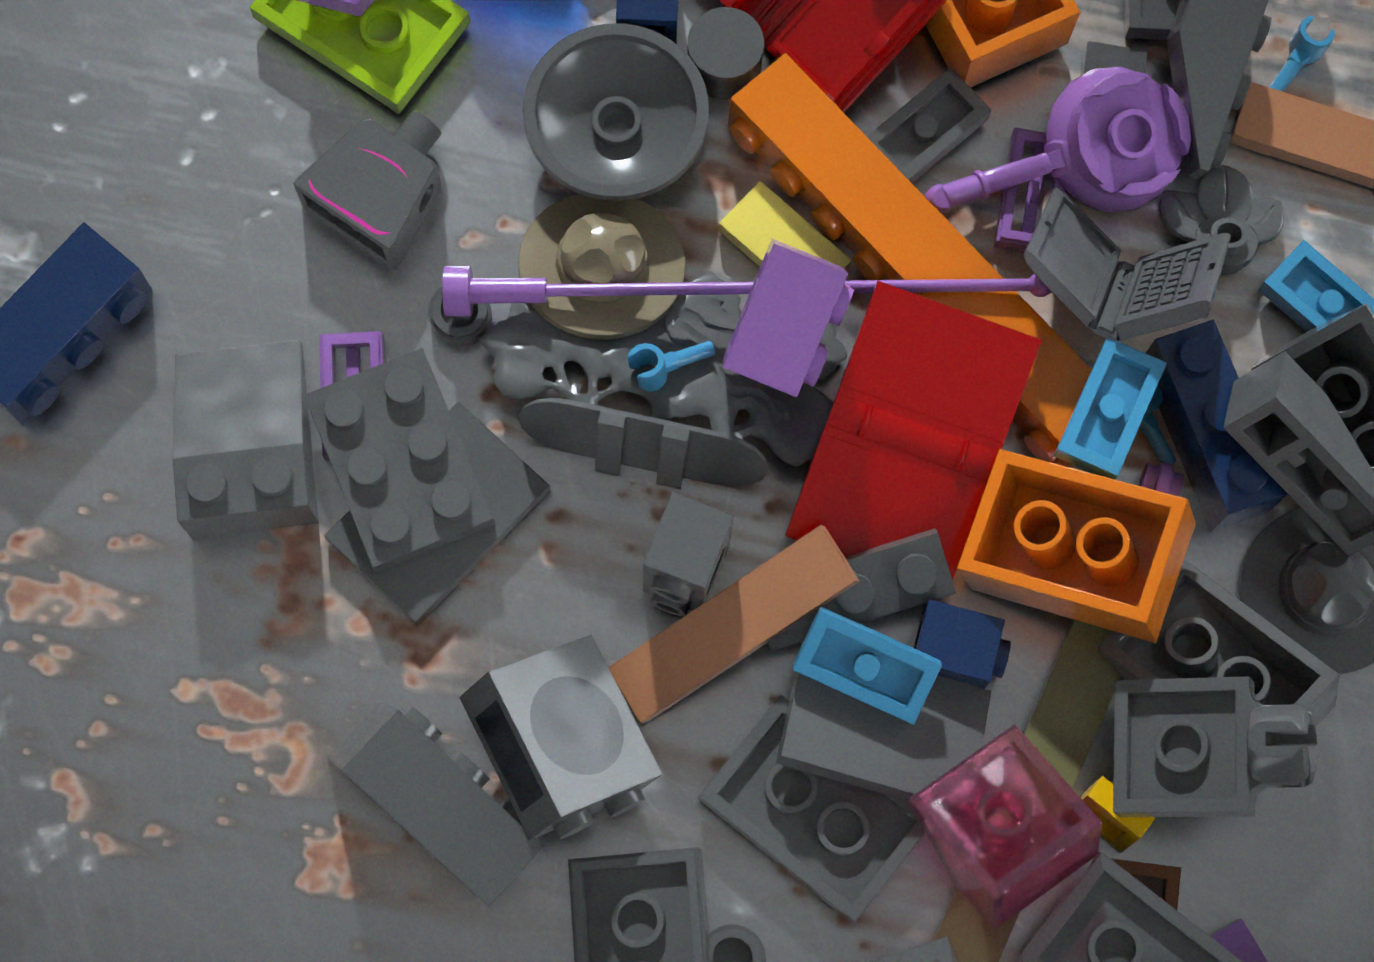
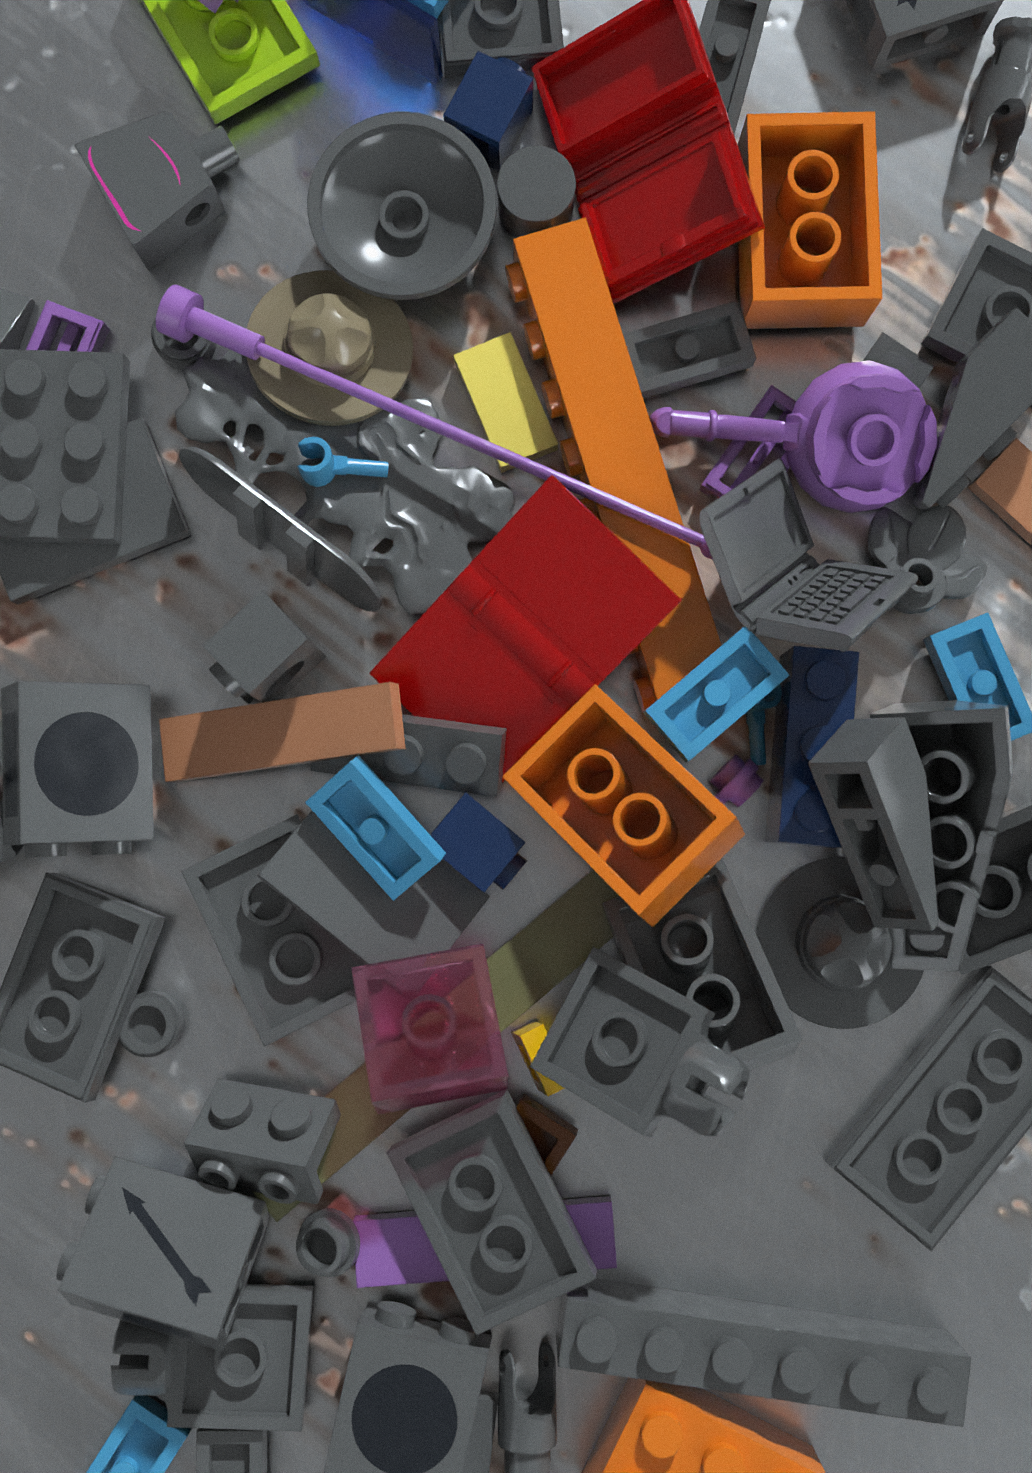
camera: 30 degrees right, 10 degrees up
medium lavender brick [723,239,854,397] -> none

